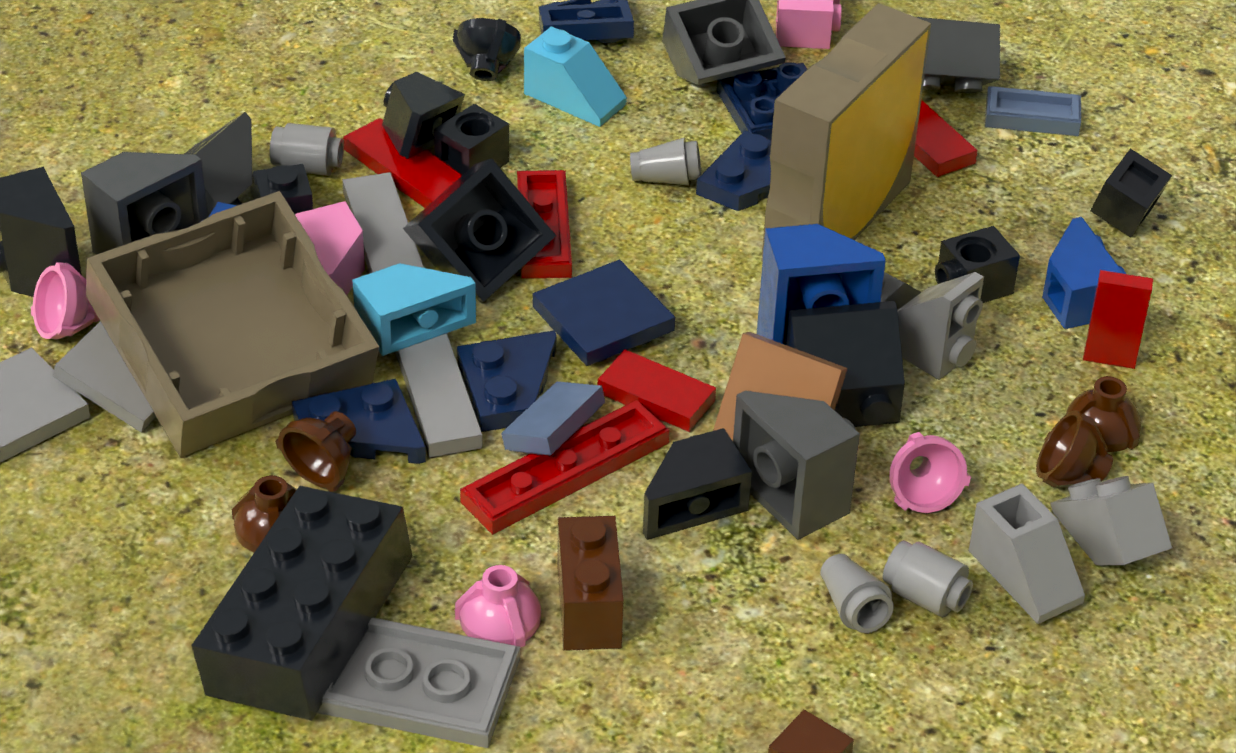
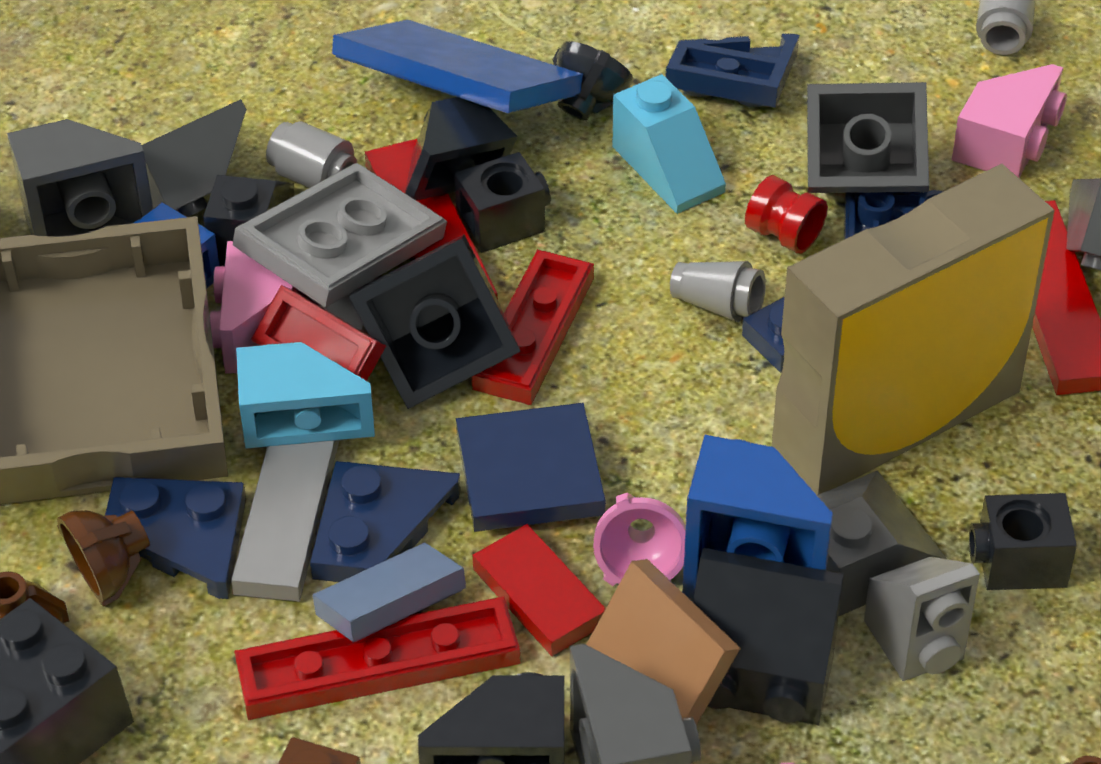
camera: 25 degrees right, 5 degrees up
none -> light grey tile [233,163,447,308]
none -> tile [251,285,386,381]
none -> blue tile [332,20,583,113]
none -> bright pink piece [593,492,686,586]
none -> red wheel [744,175,828,254]

